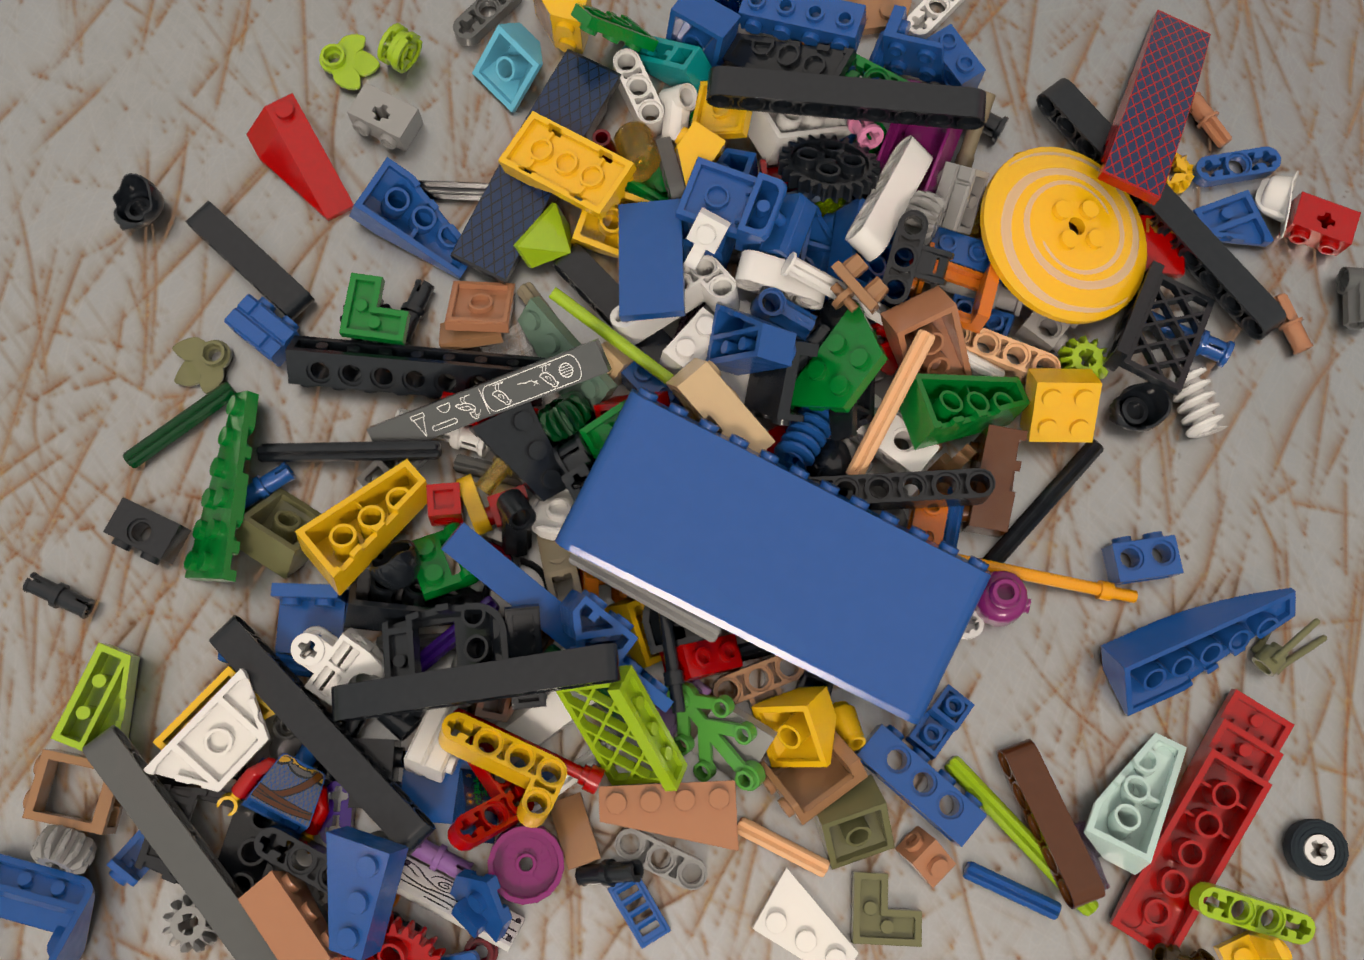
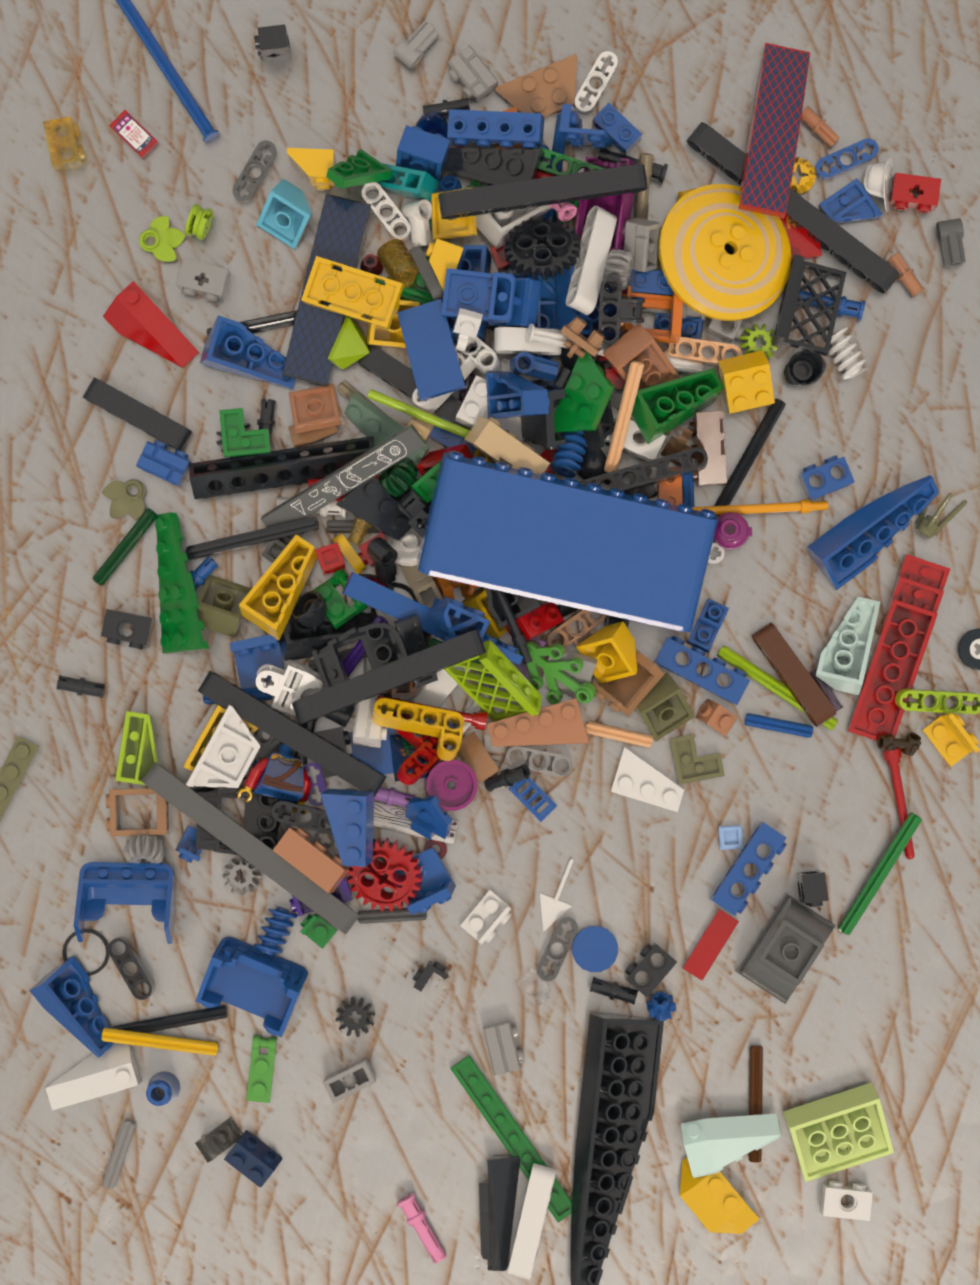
camera: 10 degrees left, 10 degrees up
black hair [113,173,164,231] -> none
light grey axle [568,553,722,642] -> none
yellow cone [833,701,866,751] -> none

